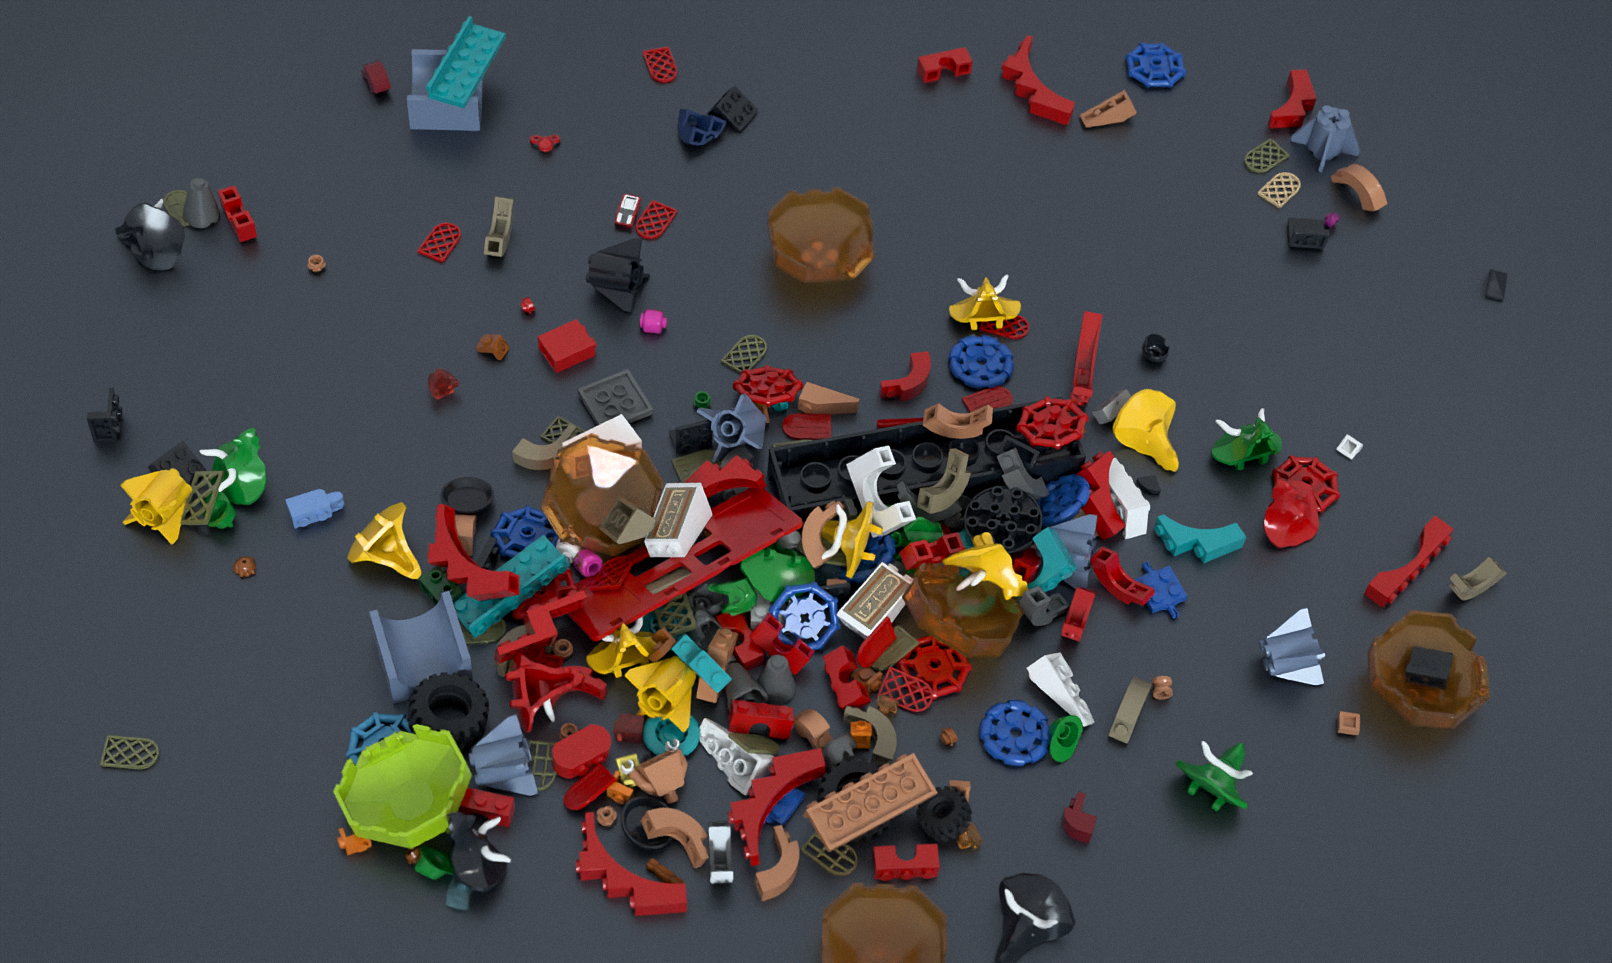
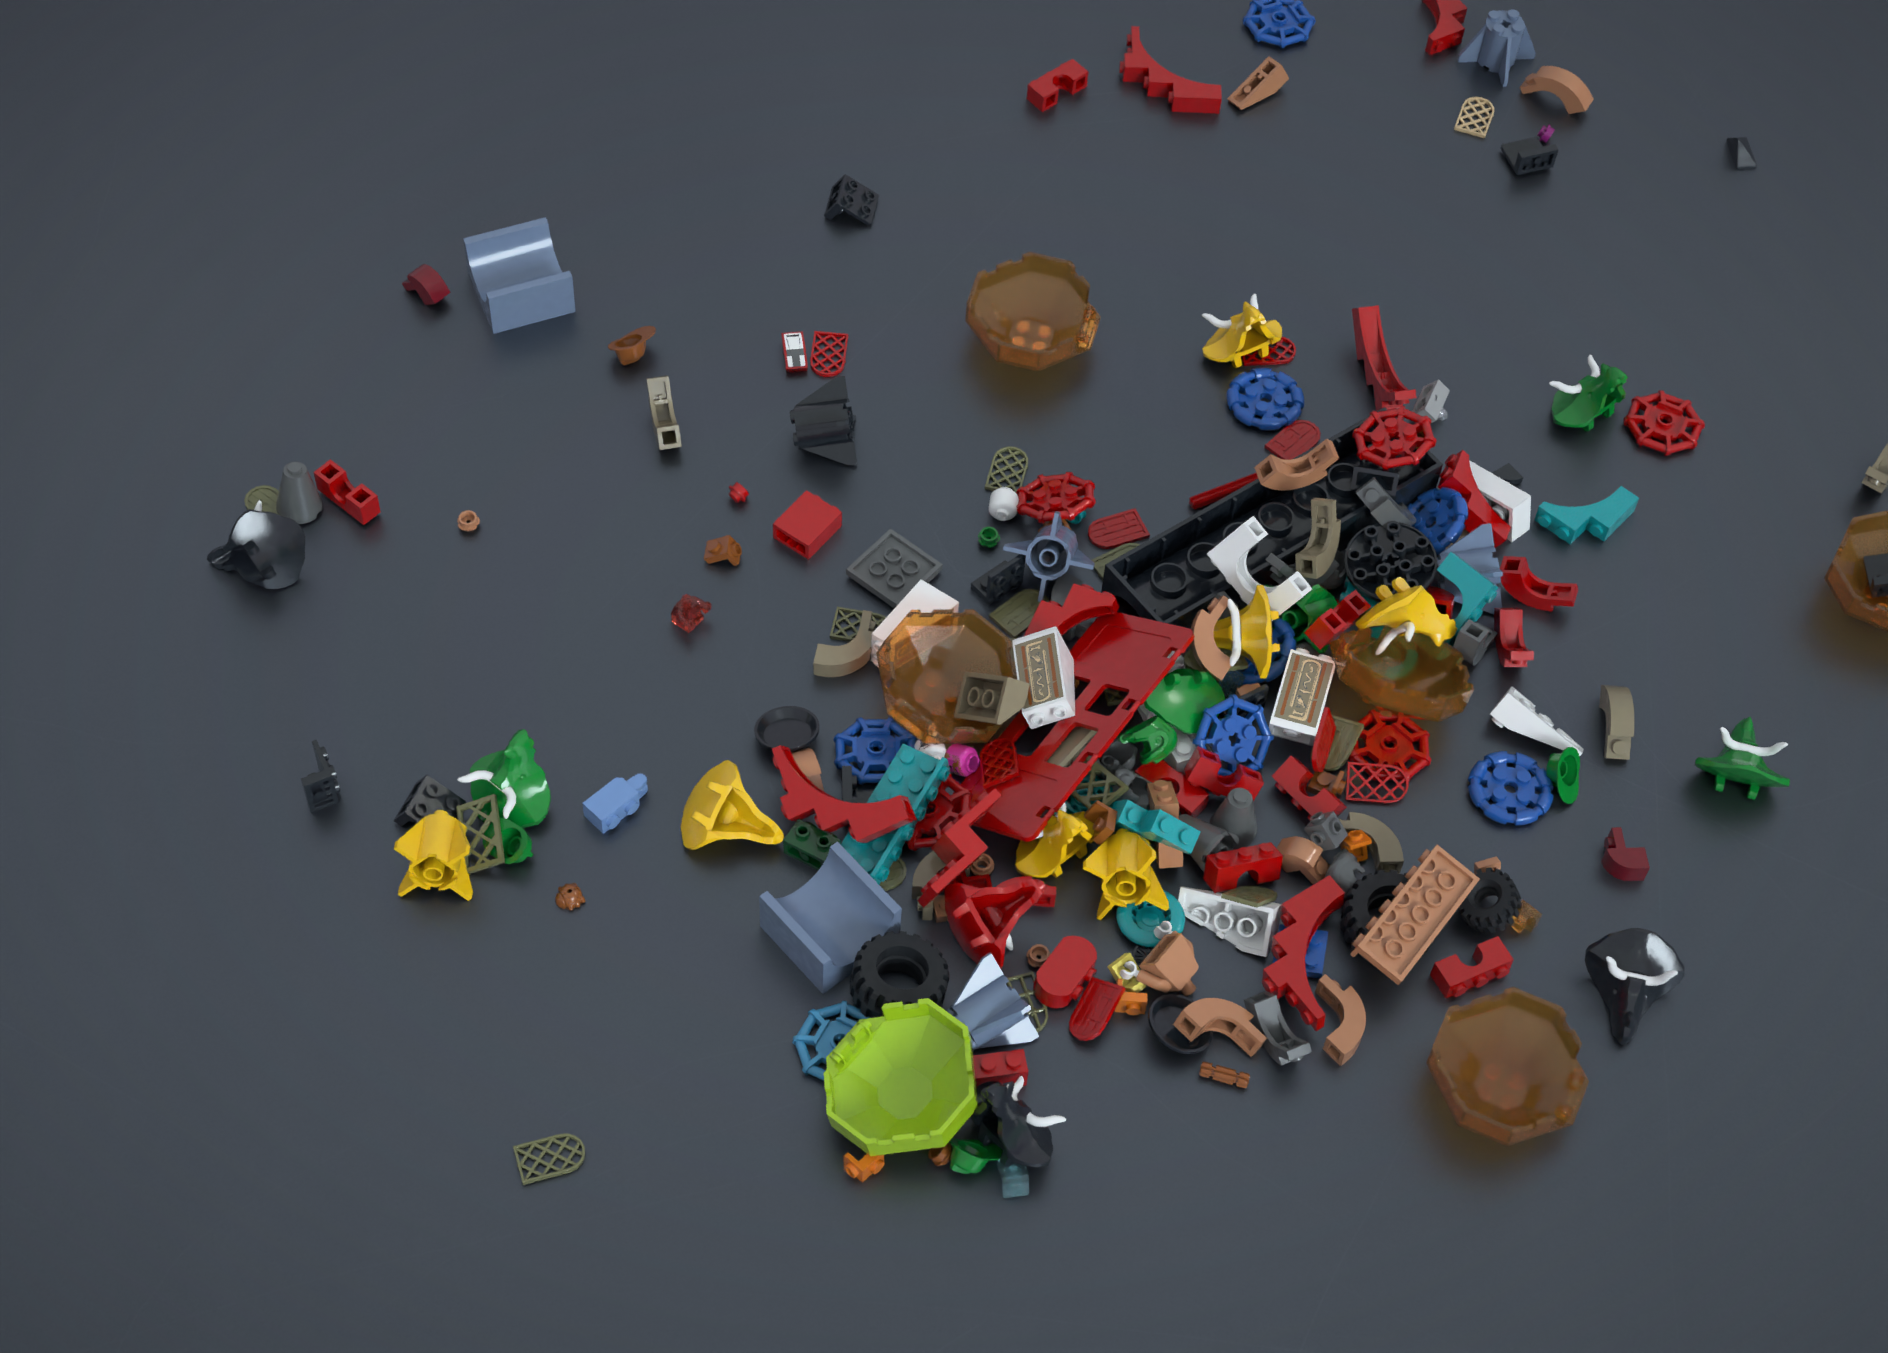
camera: 20 degrees left, 0 degrees up
red window [417,223,461,263] -> none
teal bracket [426,16,505,109] -> none
red piece [530,135,560,152] -> none
red arch [575,812,687,916] -> none
nougat plate [596,806,617,826] -> none
clear red brick [613,713,644,744] -> none
dark pink head [640,309,667,334] -> none
red window [643,47,677,83] -> none
dark blue brick [678,109,726,145] -> none
nougat slope [798,382,859,414] -> none
olive window [800,832,857,876] -> none
clear orange tile [877,694,899,717] -> none
red arch [879,351,931,402] -> none
dark orange plate [940,727,958,746] -> none
yellow animal [1113,389,1179,472] -> none
blue plate [1135,561,1188,619] -> none
black hair [1142,334,1170,362] -> none
nougat wheel [1152,676,1173,700] -> none
olive window [1244,138,1290,173] -> none
sand blue brick [1259,607,1326,685] -> none
red animal [1263,477,1319,548] -> none
white slope [1336,434,1363,460] -> none
nougat plate [1338,711,1360,735] -> none
red arch [1364,516,1453,608] -> none
none -> dark orange piece [608,326,656,365]
none -> white head [988,487,1019,521]
none -> dark grey brick [1304,811,1348,852]

